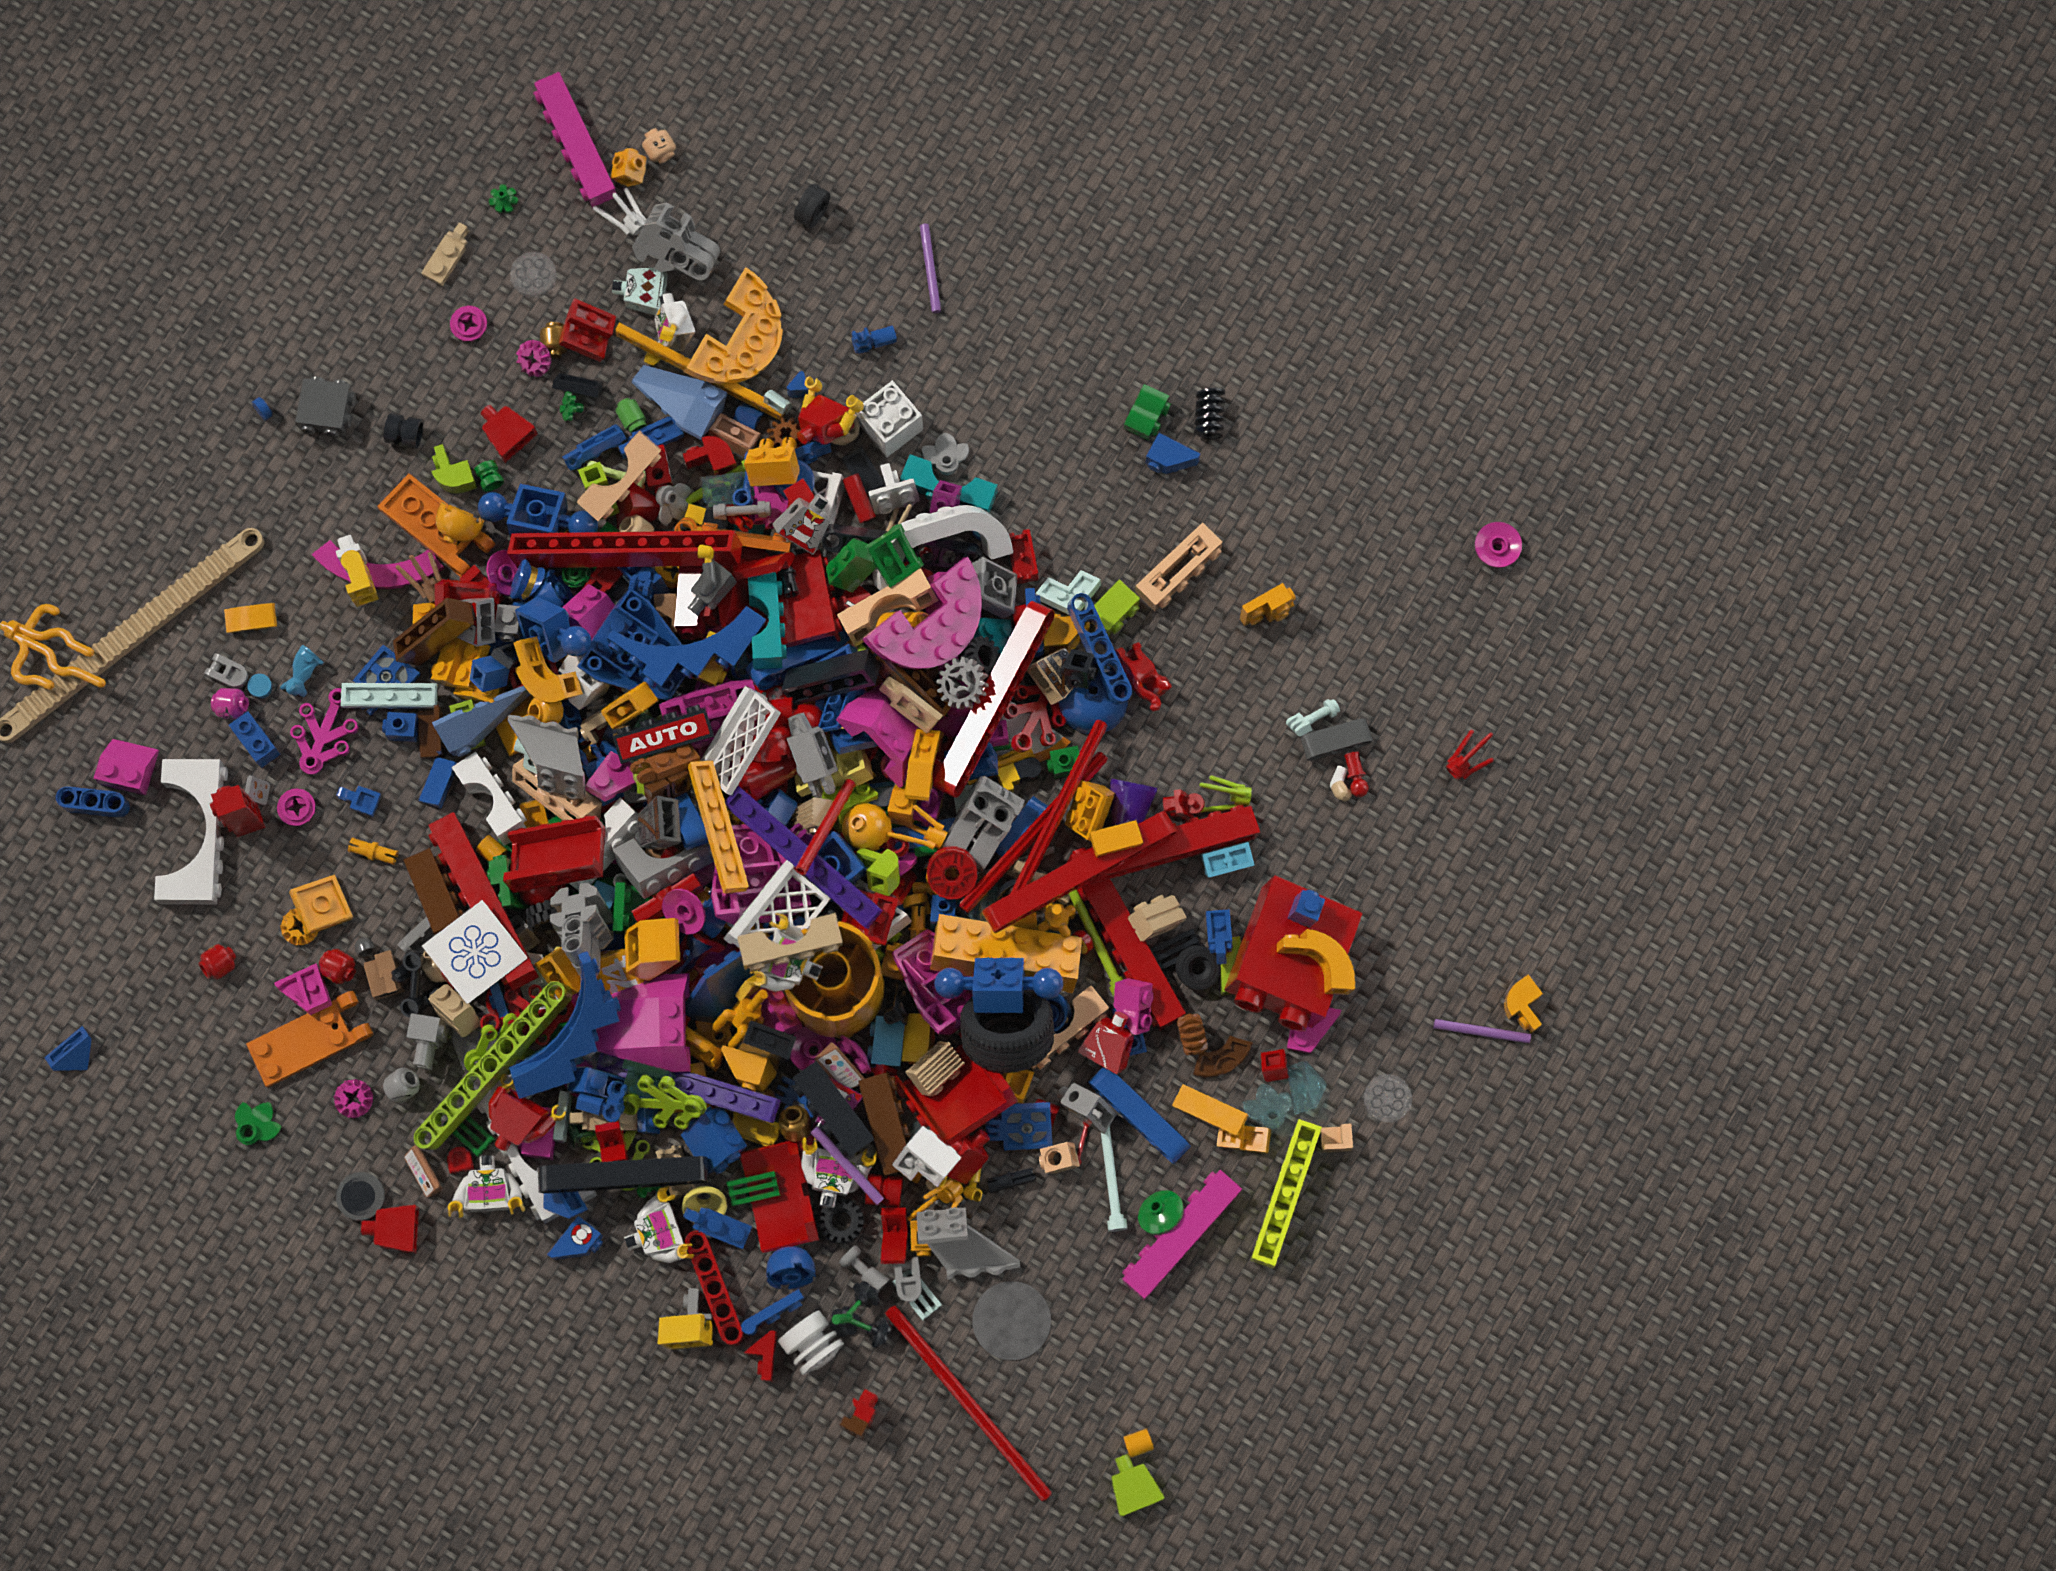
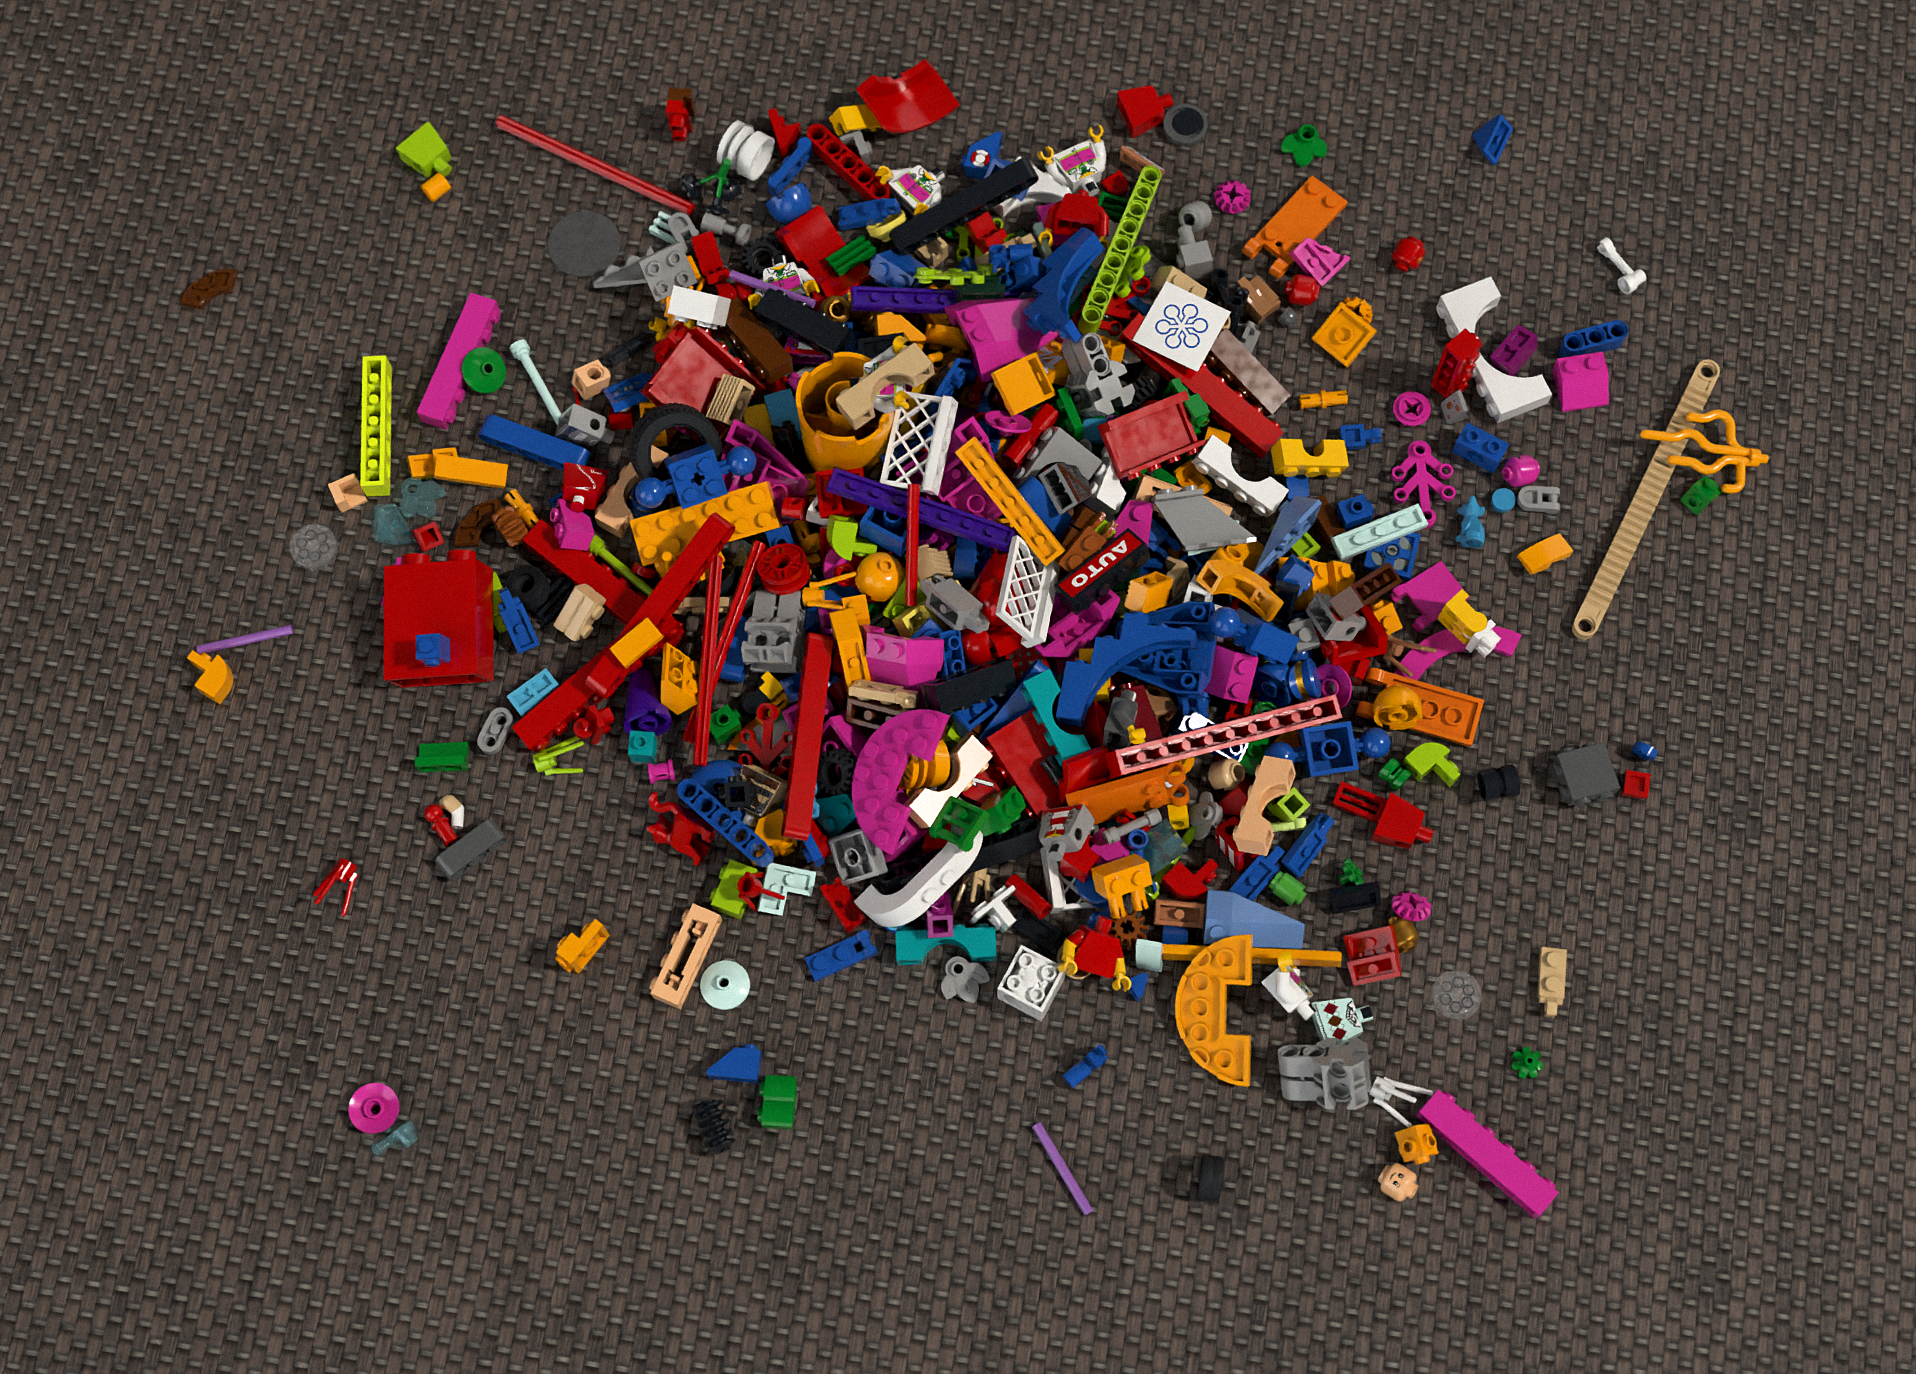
camera: 160 degrees right, 5 degrees down
dark pink gear [450,306,487,342] -> none
light grey gear [936,657,989,710] -> none
light orange arch [1277,929,1355,995] -> none
light aqua hinge [1286,699,1340,736] -> none
none -> reddish brown tile [179,269,238,310]
none -> clear light blue bar [371,1120,419,1157]
none -> green panel [415,742,468,773]
none -> light grey plate [477,707,514,754]
none -> light orange pin [504,489,539,530]
none -> teal brick [628,731,658,764]
none -> dark pink bush [648,759,675,784]
none -> light aqua dish [700,960,750,1010]
none -> red plant [737,871,785,912]
none -> red leg [781,494,809,521]
none -> blue plate [805,930,878,982]
none -> red panel [856,59,960,133]
none -> yellow arch [1271,439,1349,478]
none -> red tile [1332,781,1387,823]
none -> dark pink flag [1389,561,1470,633]
none -> magenta hinge [1490,324,1537,376]
none -> white brick [1597,237,1646,294]
none -> red plate [1622,770,1651,800]
none -> green bracket [1681,475,1722,515]

